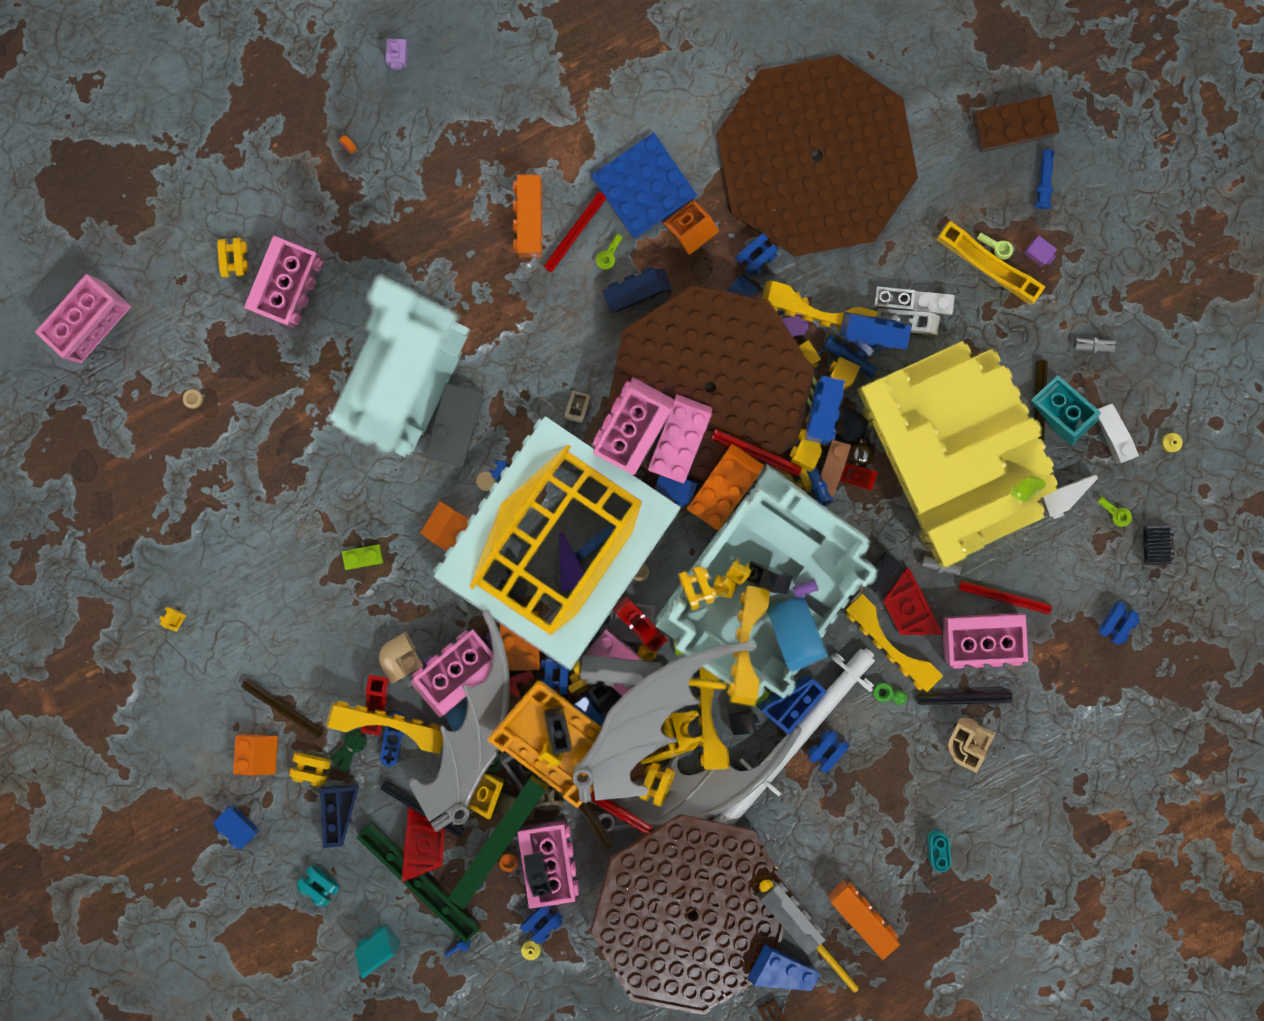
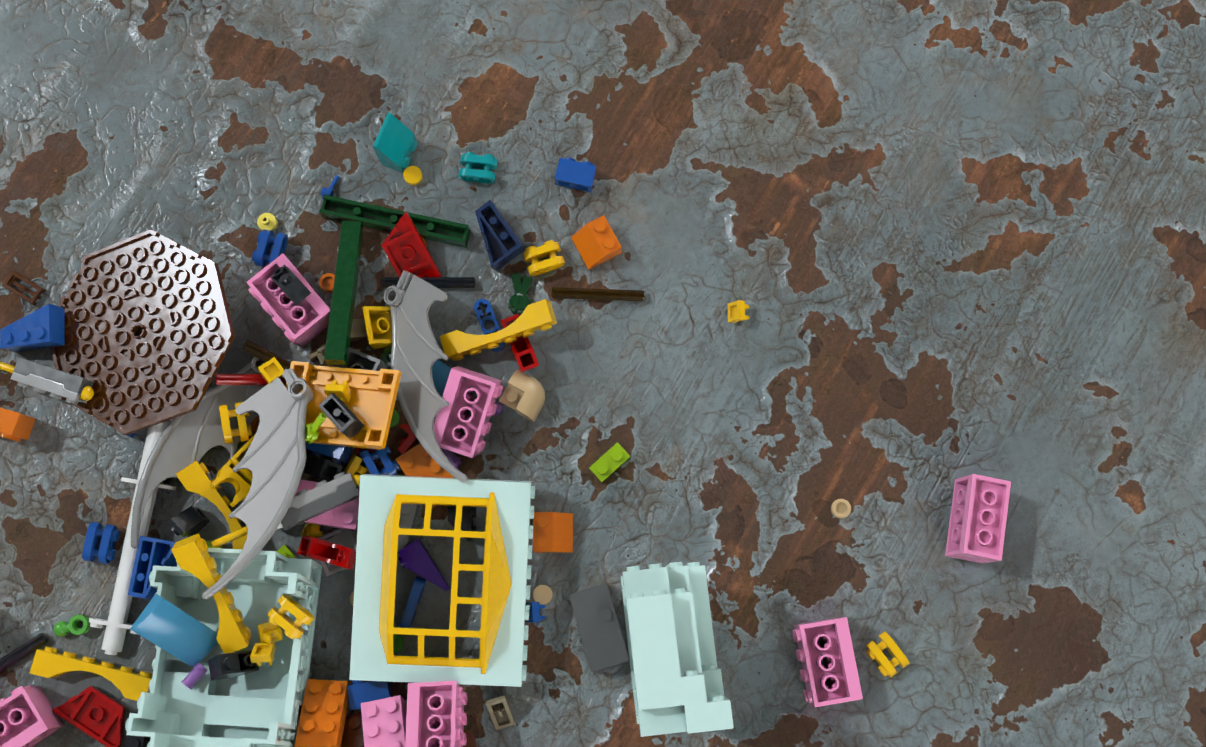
camera: 145 degrees right, 10 degrees down
none -> yellow tile [258,357,284,384]
none -> lime plate [305,413,327,444]
none -> yellow tile [403,166,423,186]

